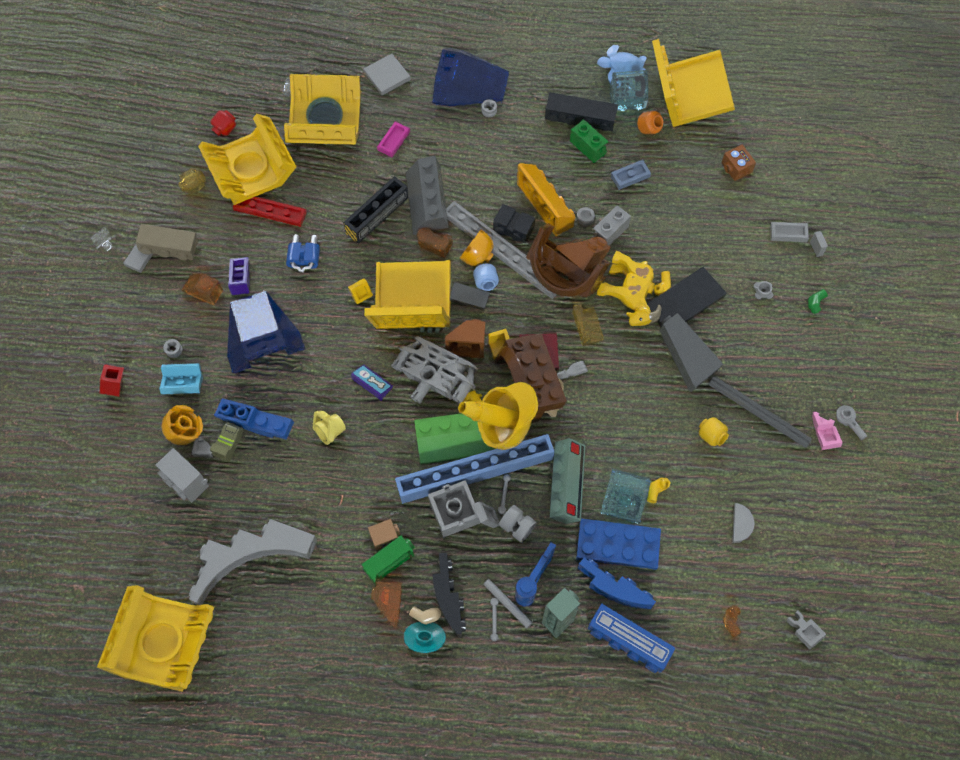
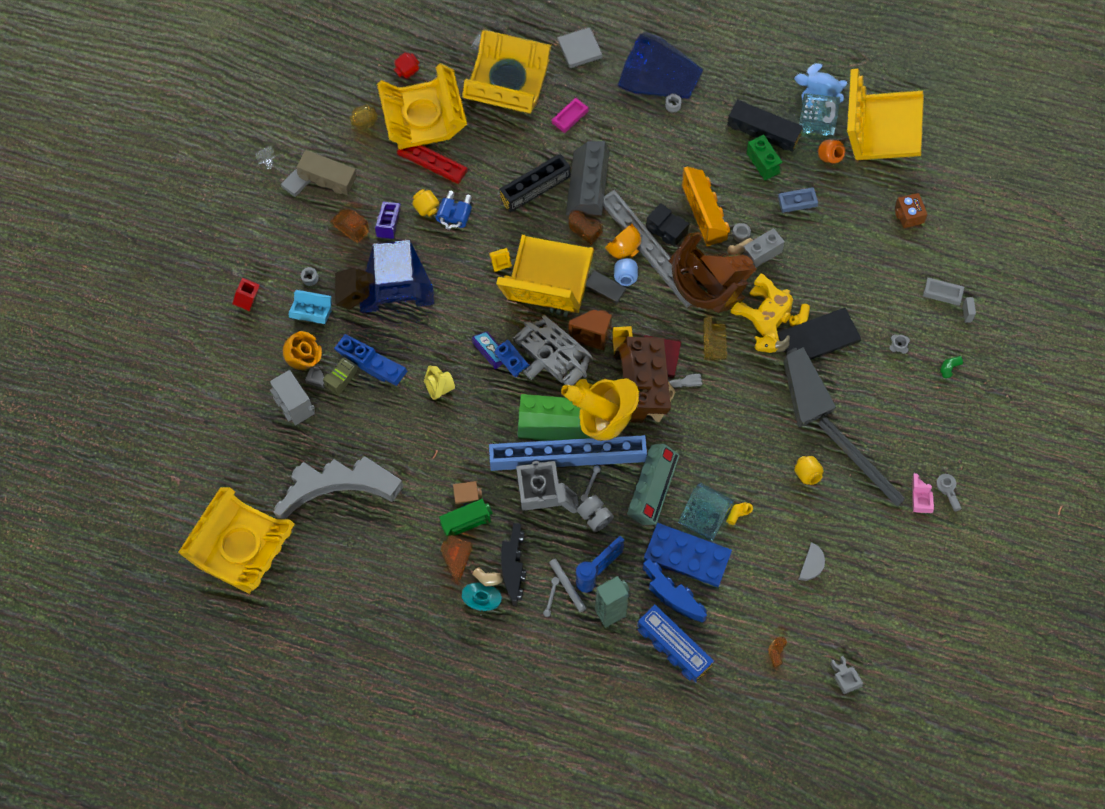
camera: 15 degrees right, 0 degrees up
none -> dark brown torso [335,267,374,310]
none -> yellow head [412,189,439,217]
none -> blue hips [494,339,529,378]
none -> tan arm [727,238,753,254]

